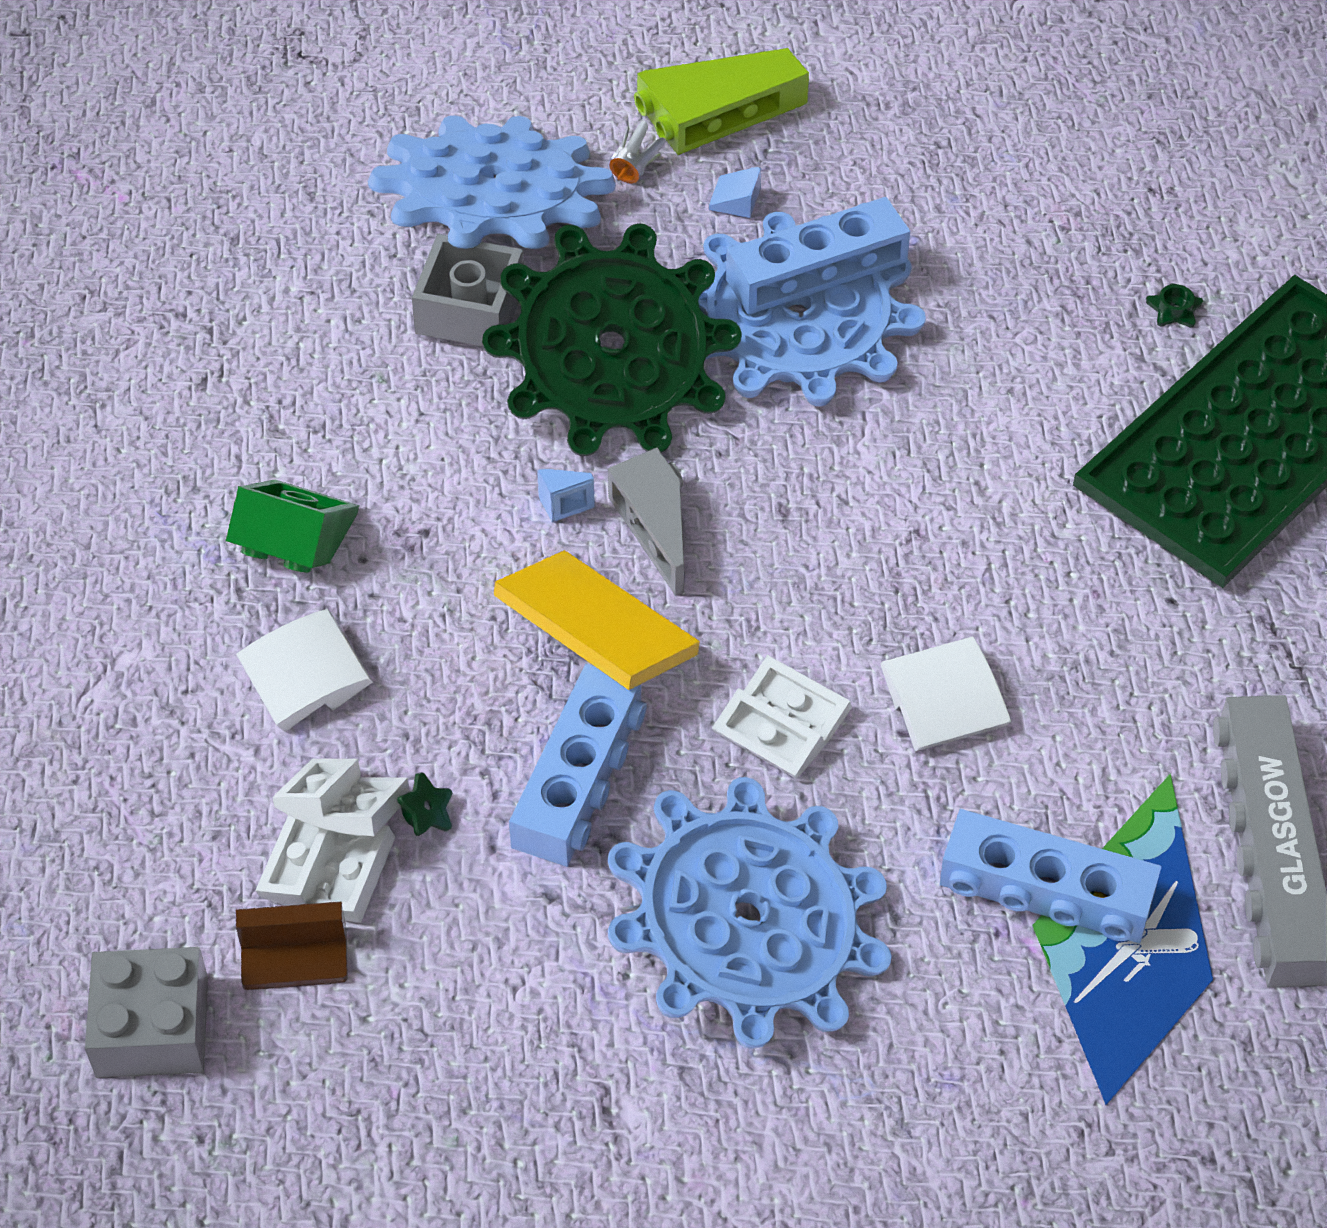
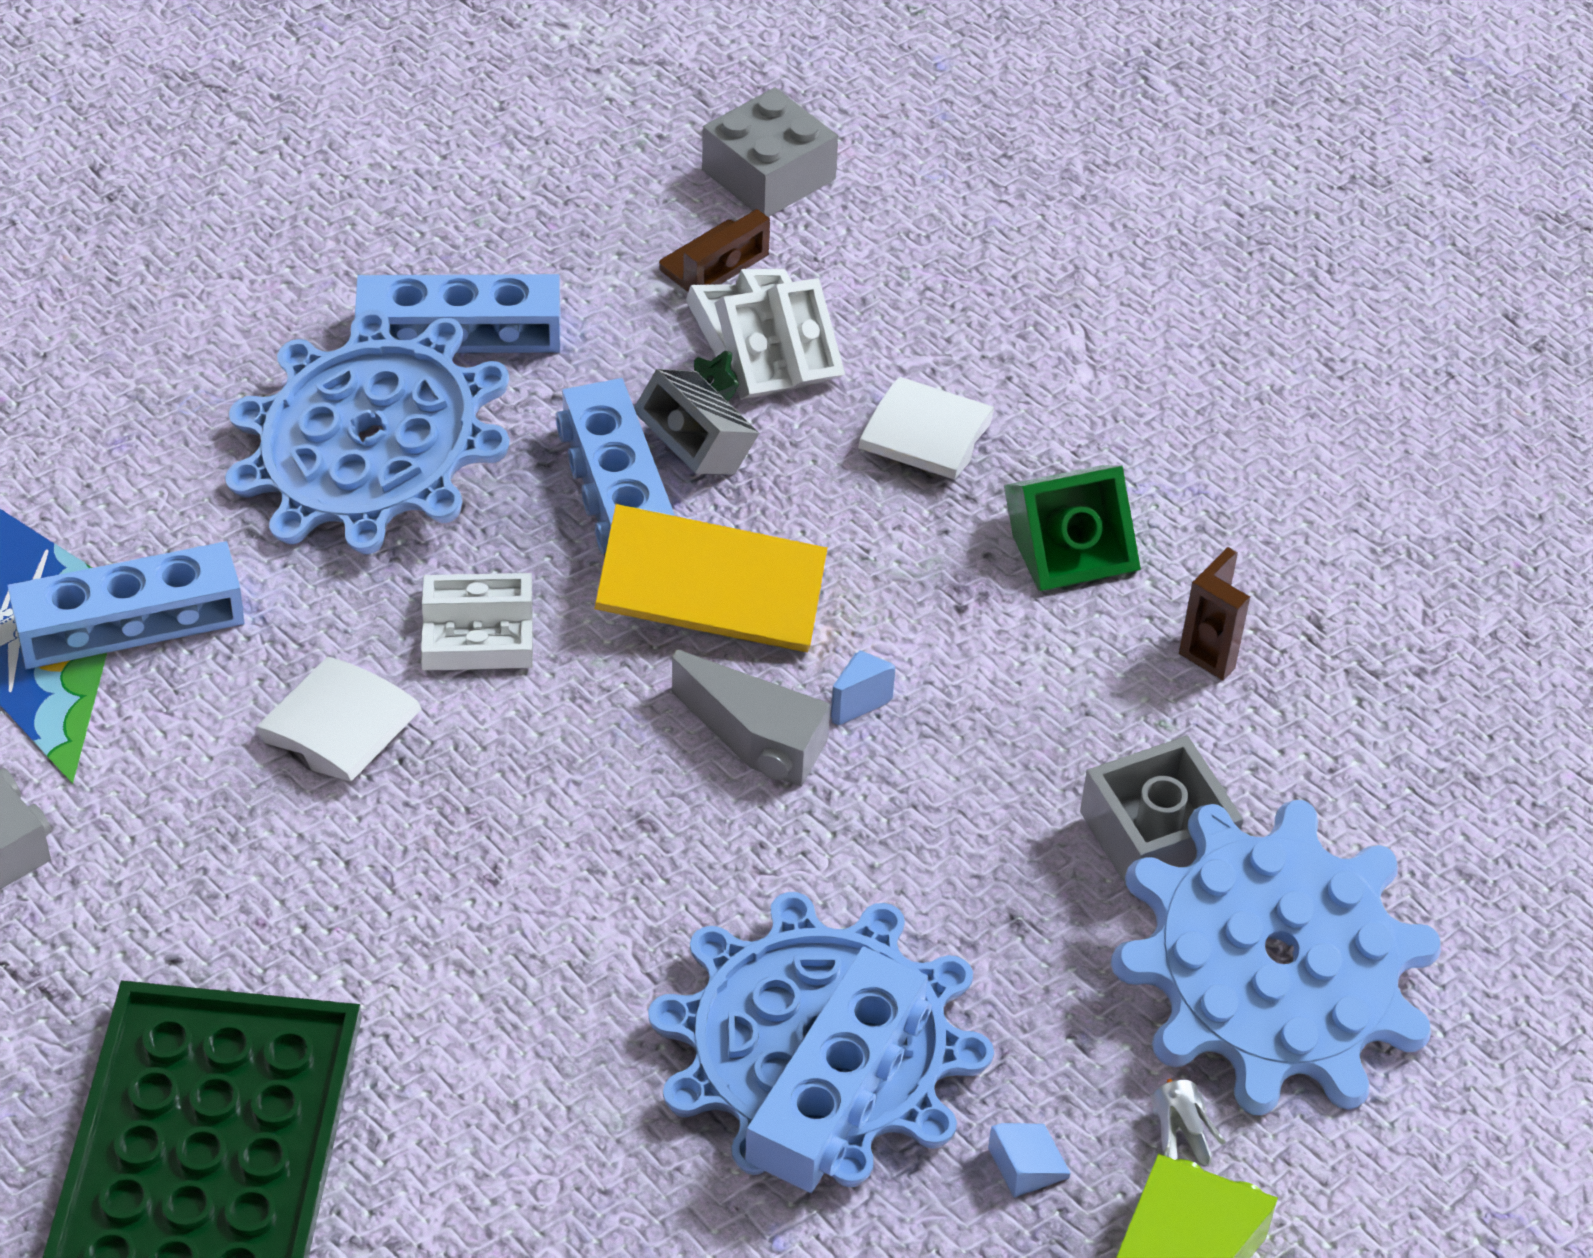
camera: 140 degrees right, 5 degrees down
dark green plate [482,223,742,456] -> none
none -> light blue brick [355,274,561,353]
none -> light grey brick [634,369,760,475]
none -> reddish brown panel [1178,547,1250,681]

